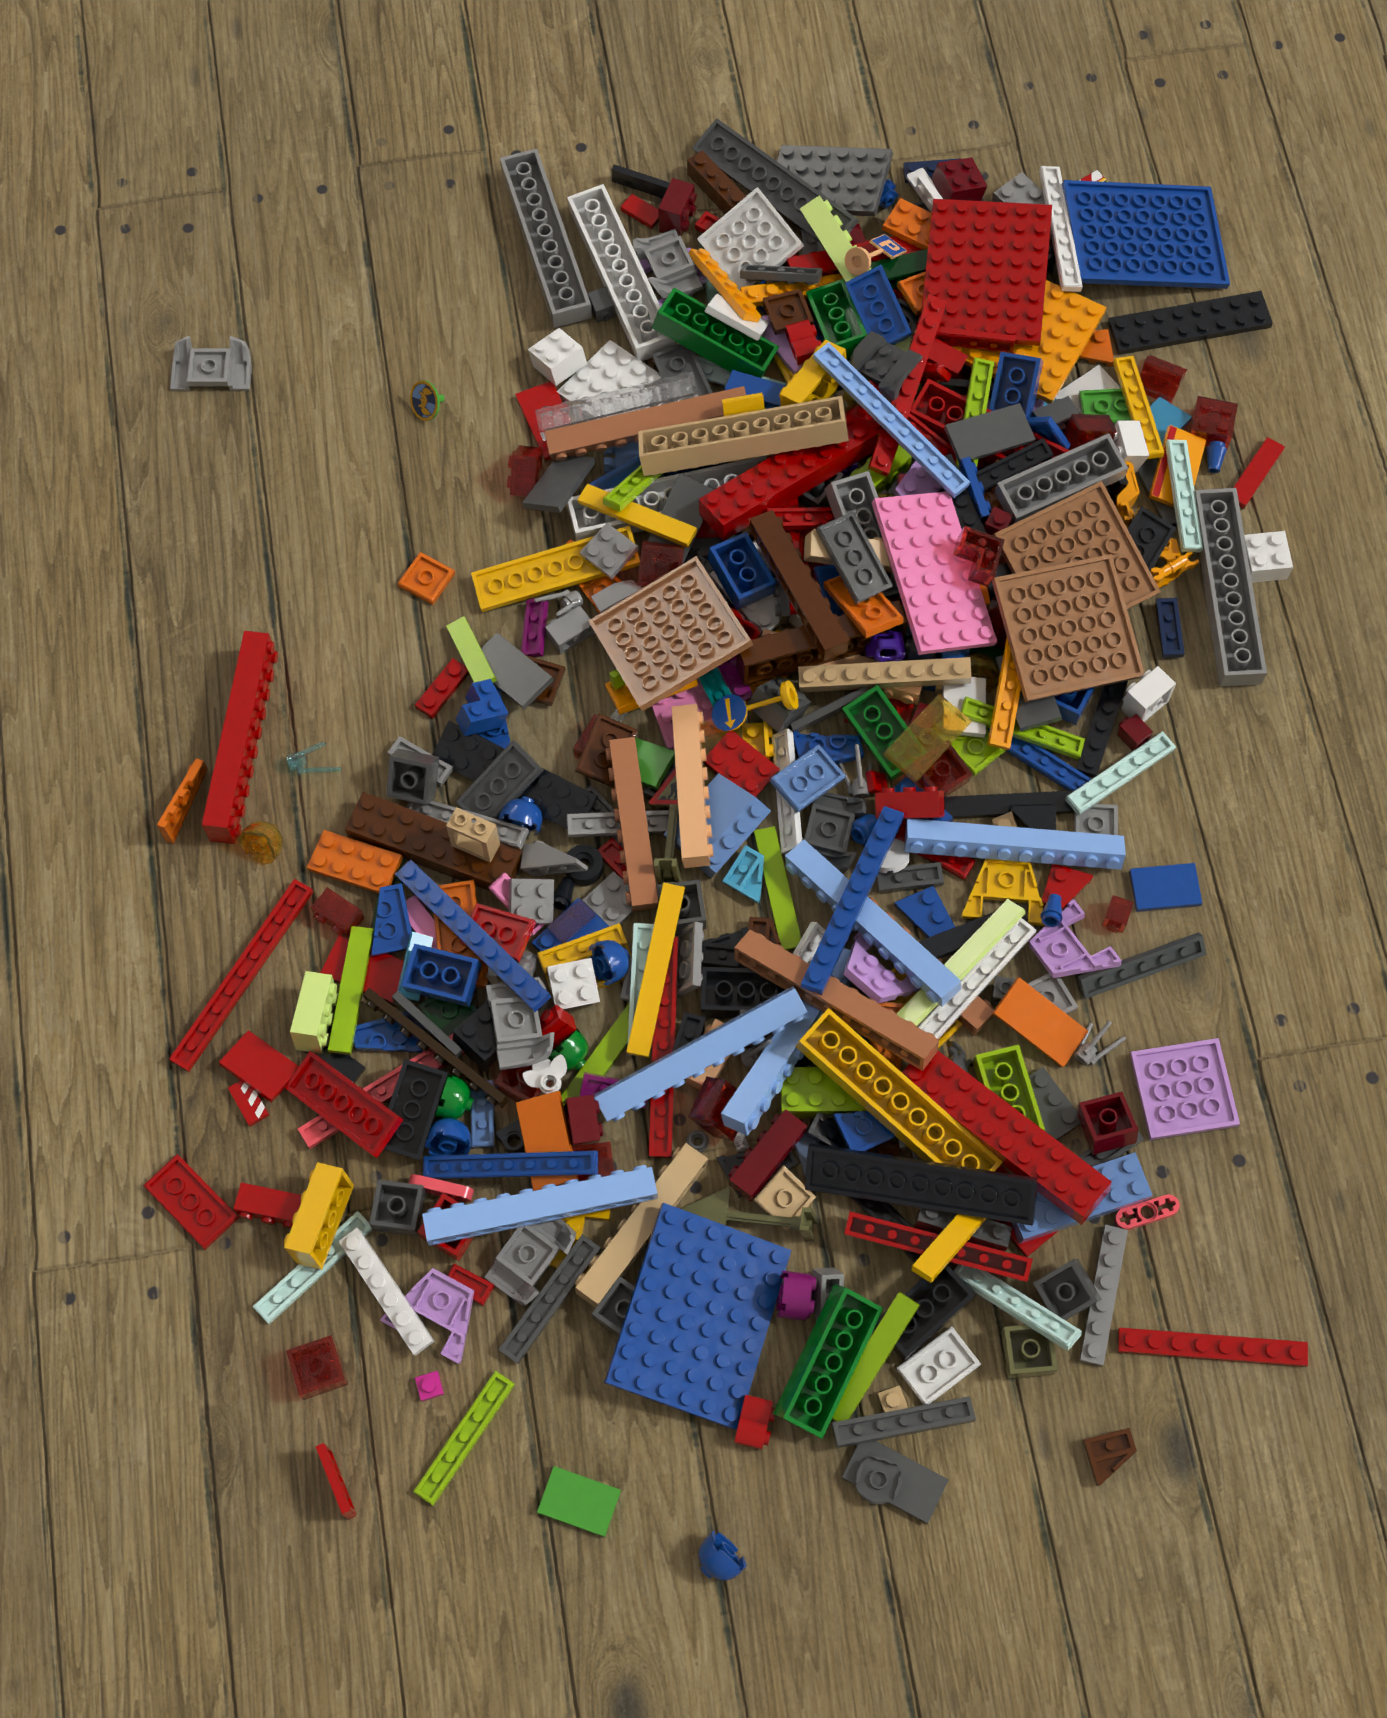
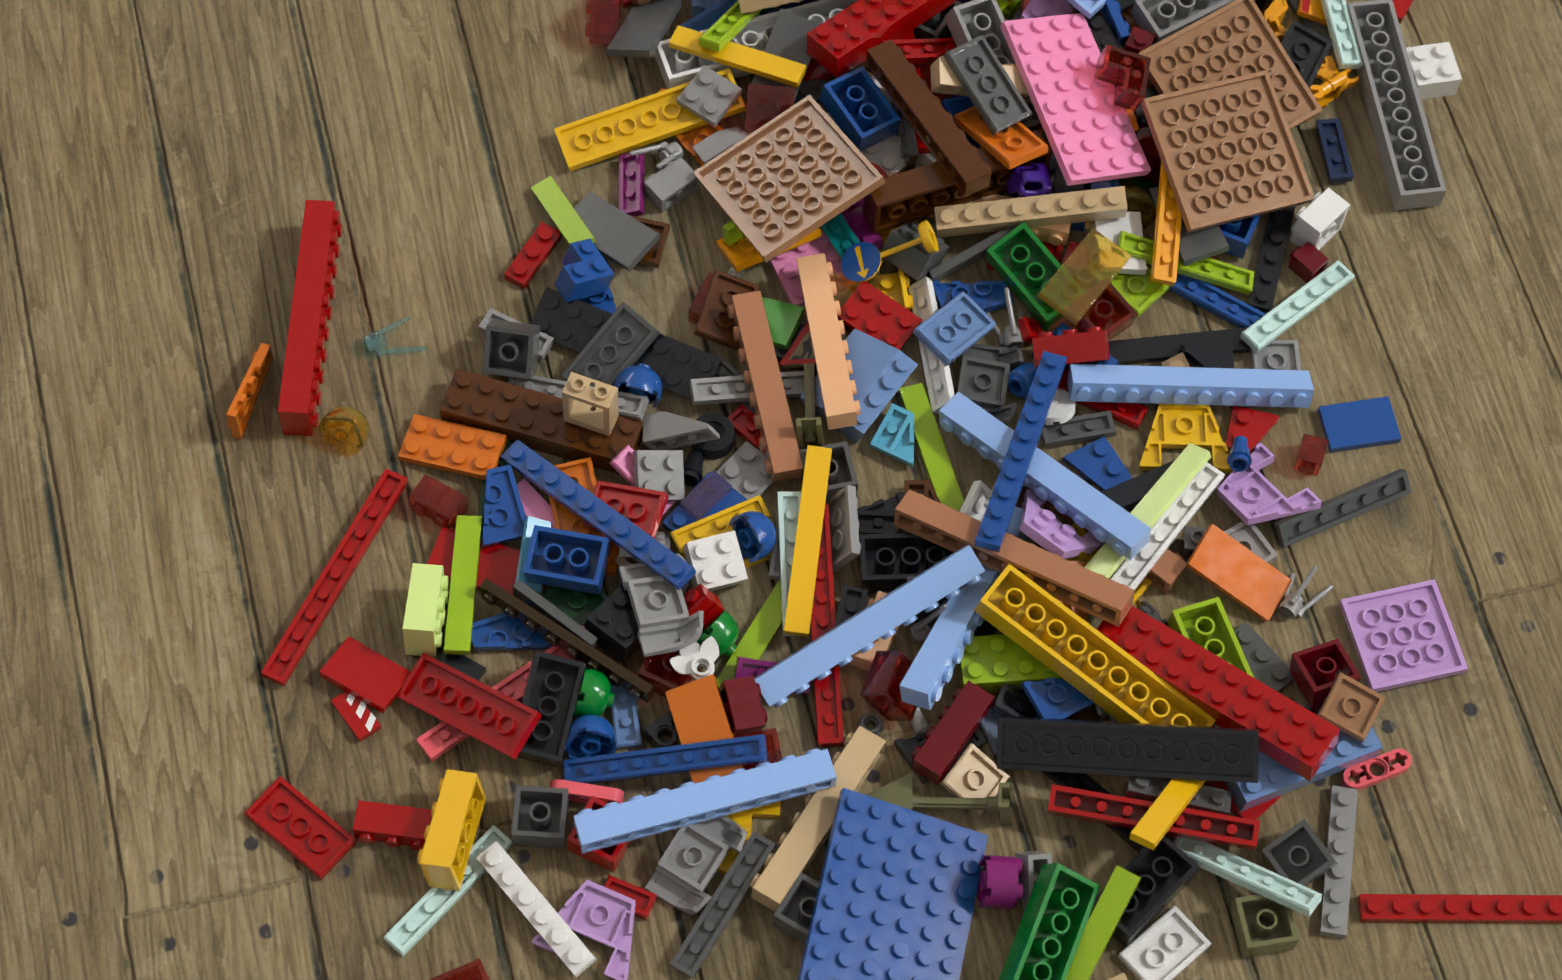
camera: 10 degrees left, 5 degrees down
orange tile [398,552,455,605] -> none
none -> medium nougat tile [1318,672,1386,743]

